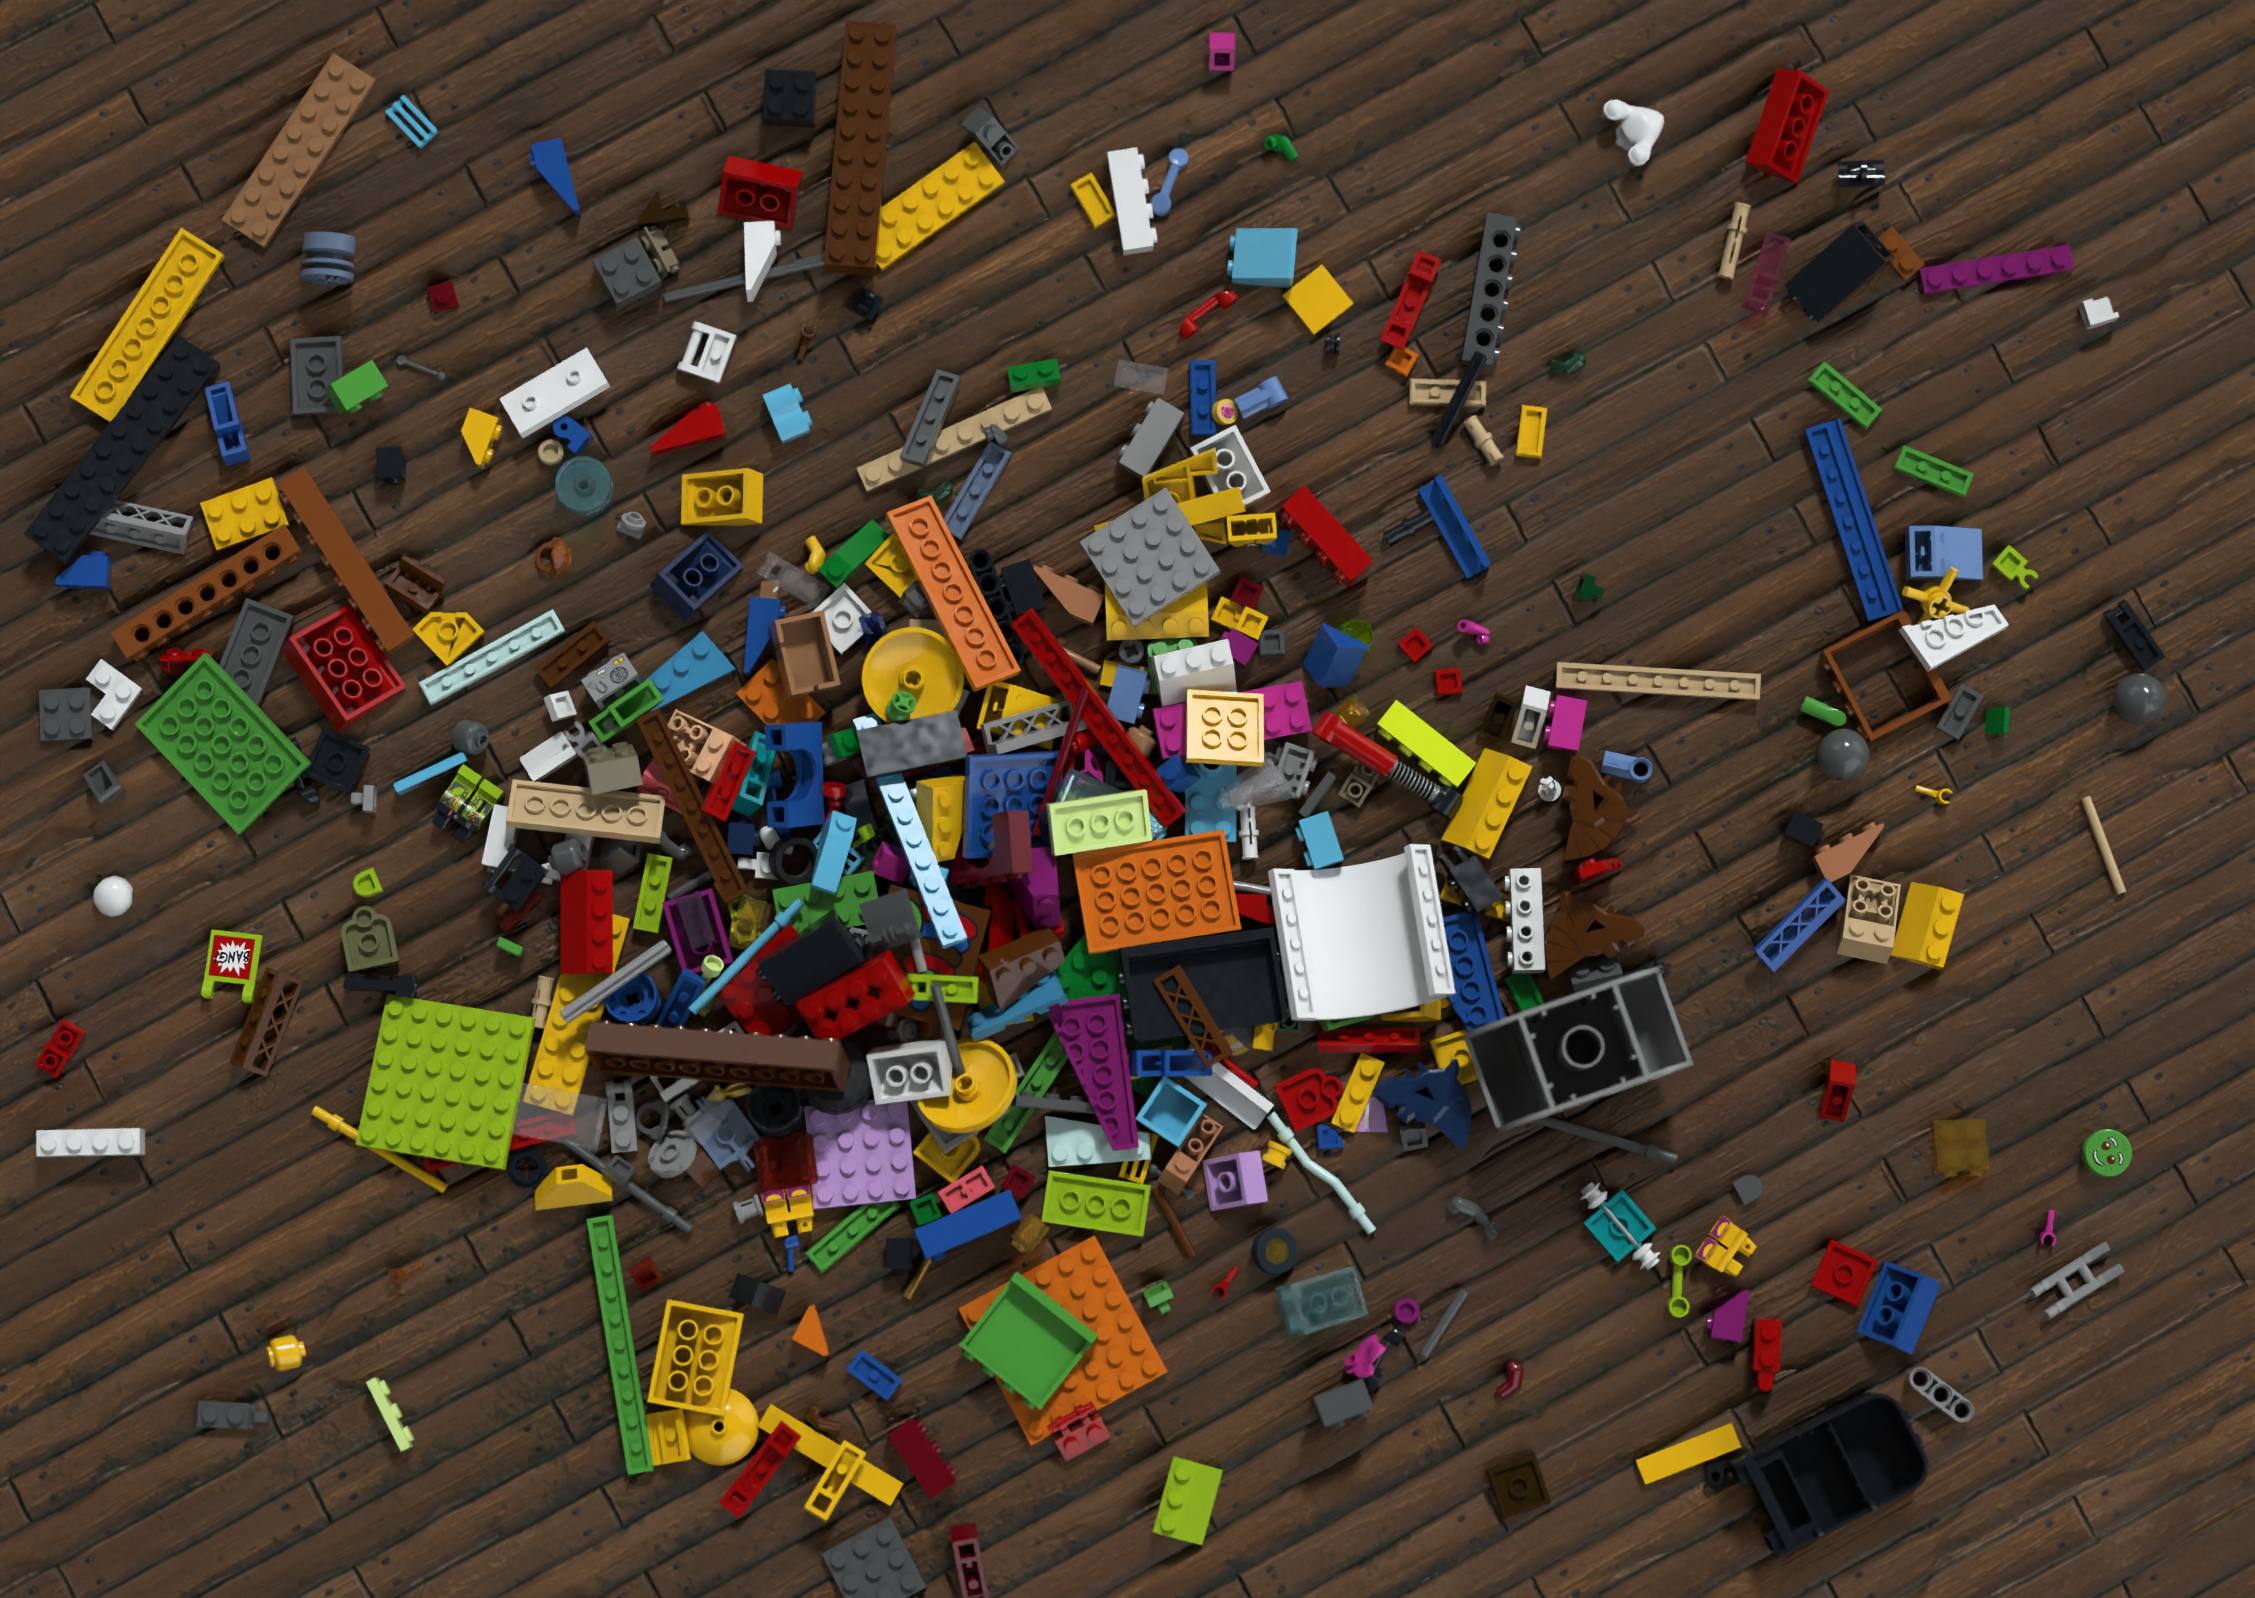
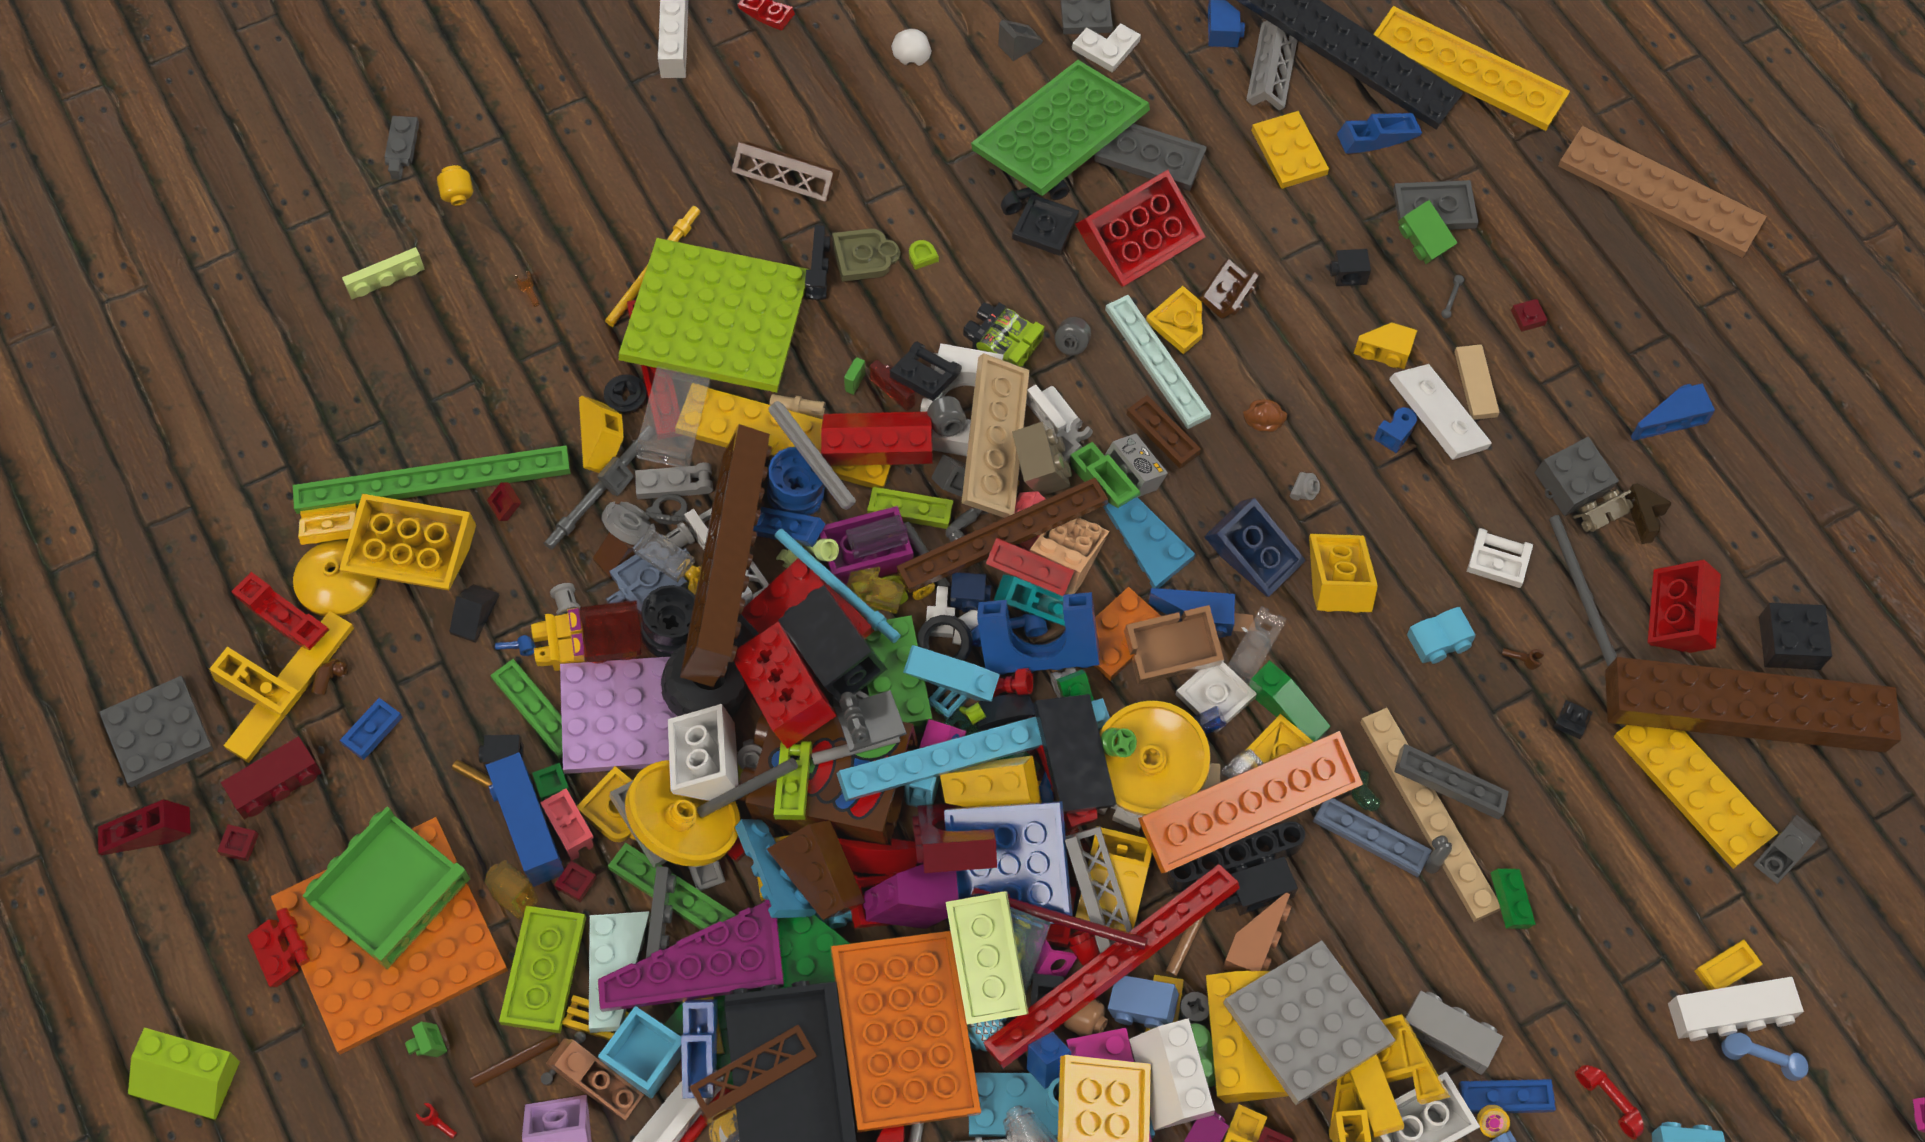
camera: 90 degrees right, 20 degrees down
dark orange brick [111,524,304,662] -> none
red hinge [159,648,214,675] -> none
flag [201,929,263,1004] -> none
dark orange brick [278,467,417,655] -> none
sand blue wheel [300,232,356,286] -> none
light grey tile [351,785,377,813] -> none
medium azure tile [385,95,439,149] -> none
medium azure tile [394,752,470,795] -> none
tan tile [538,439,564,466] -> none
white plate [543,691,577,722] -> none
clear light blue wheel [555,456,614,516] -> none
red slope [650,402,727,456] -> none
white slope [744,221,781,302] -> none
orange slope [792,1305,830,1356] -> none
yellow arm [804,535,826,574] -> none
clear plate [1114,360,1168,395] -> none
none -> dark red plate [217,824,259,862]
none -> tan tile [1455,345,1500,420]

